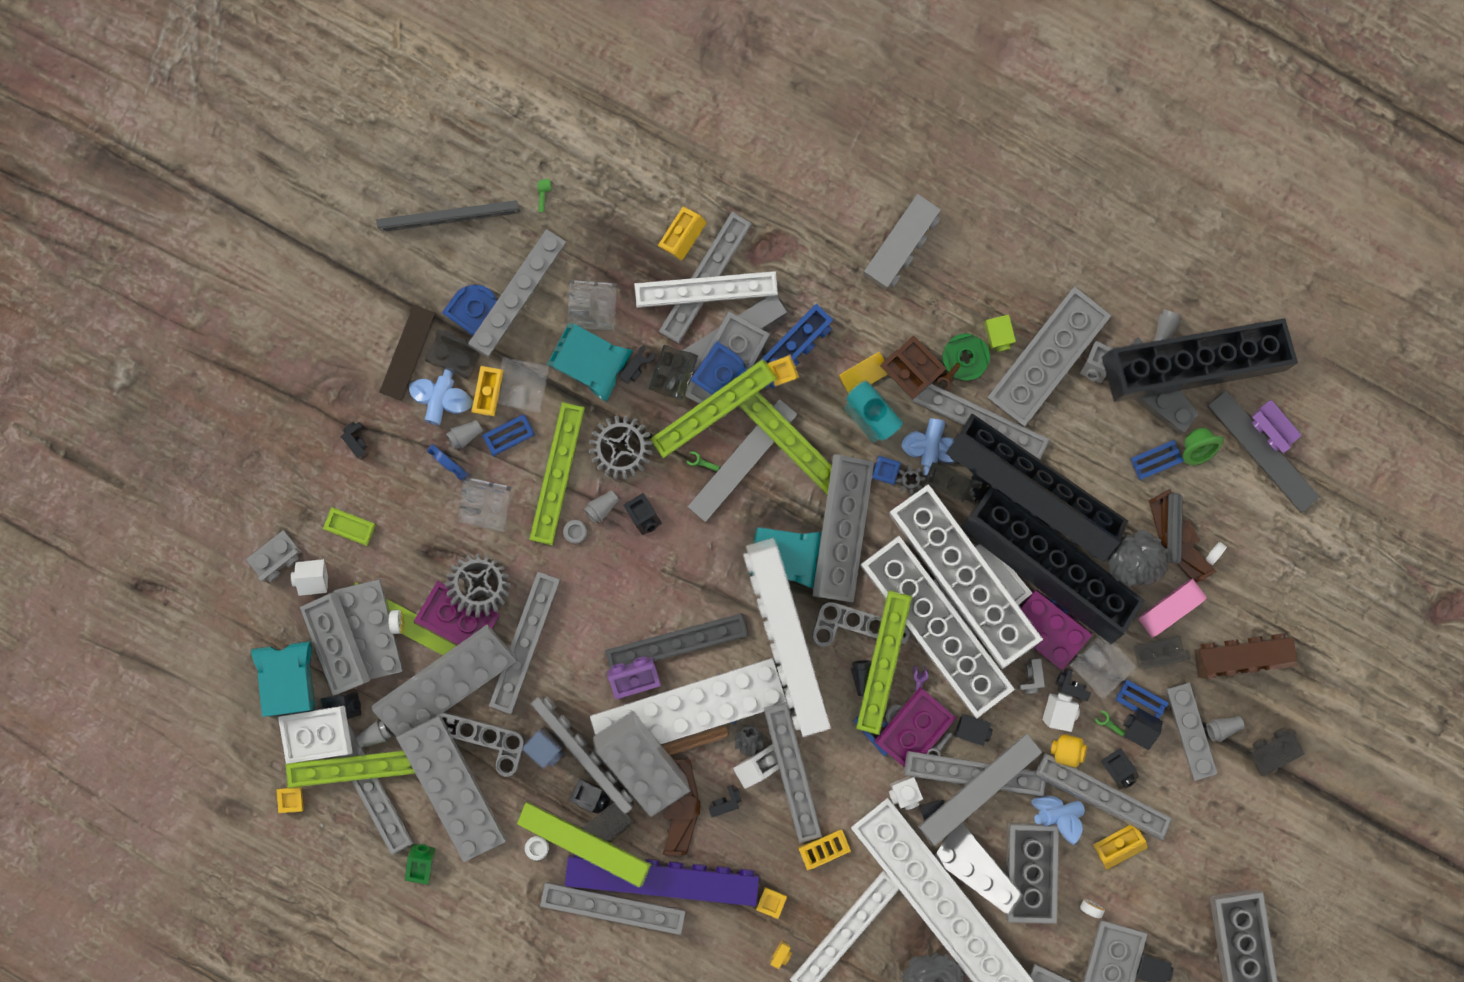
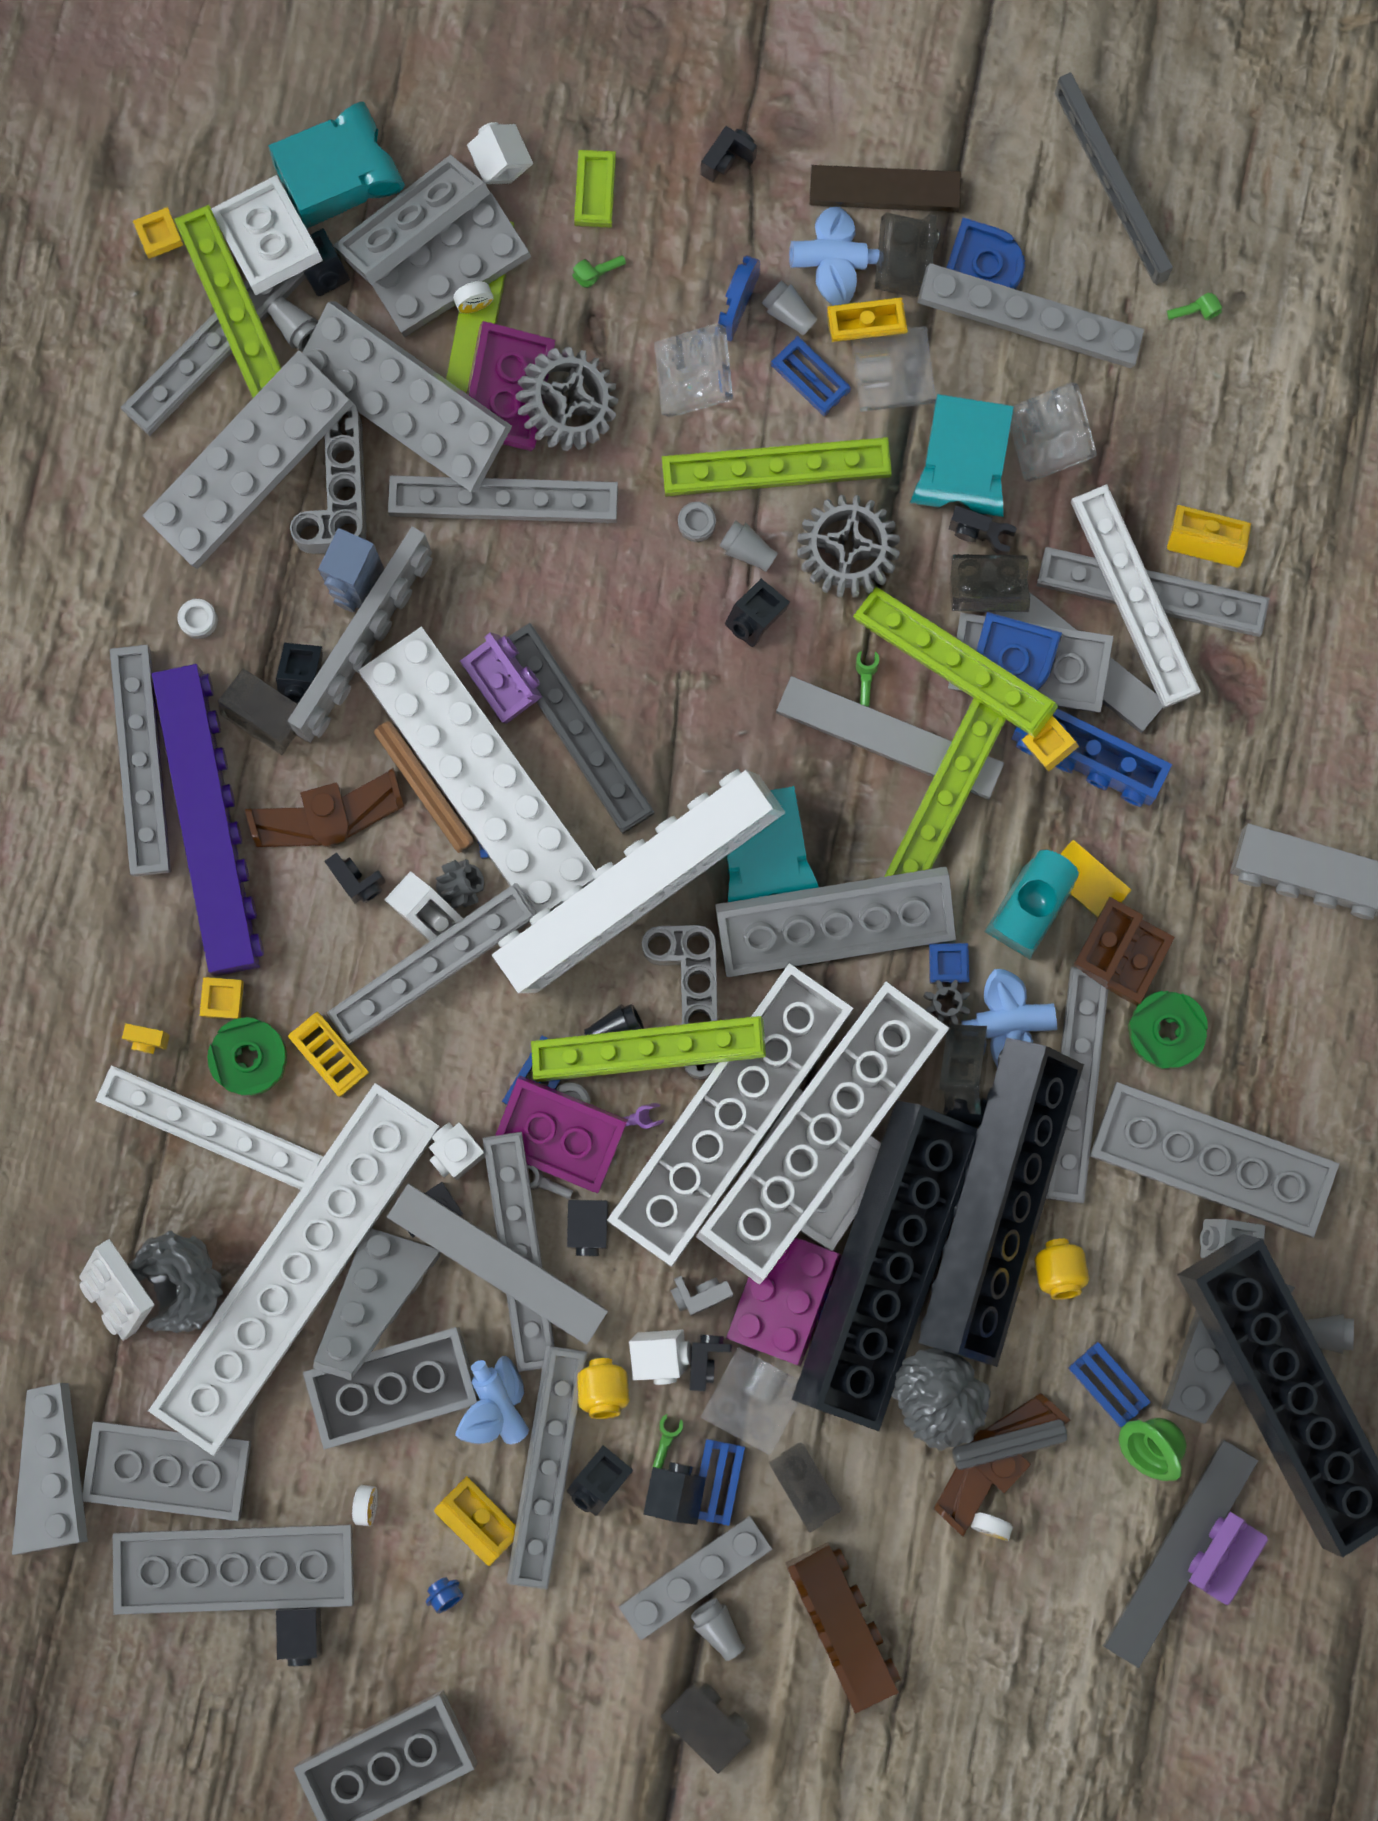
camera: 80 degrees right, 5 degrees down
light grey bracket [246,530,302,583] -> none
green bracket [405,844,435,885] -> none
lime tile [517,802,651,887] -> none
light grey brick [593,711,690,817] -> none
reddish brown hand [937,363,961,390] -> none
lime brick [983,314,1016,352] -> none
bright pink beam [1137,578,1207,638] -> none
none -> green plate [207,1017,287,1096]
none -> blue plate [426,1577,464,1614]
none -> bright green hand [572,255,626,288]
none -> yellow head [1034,1238,1089,1300]

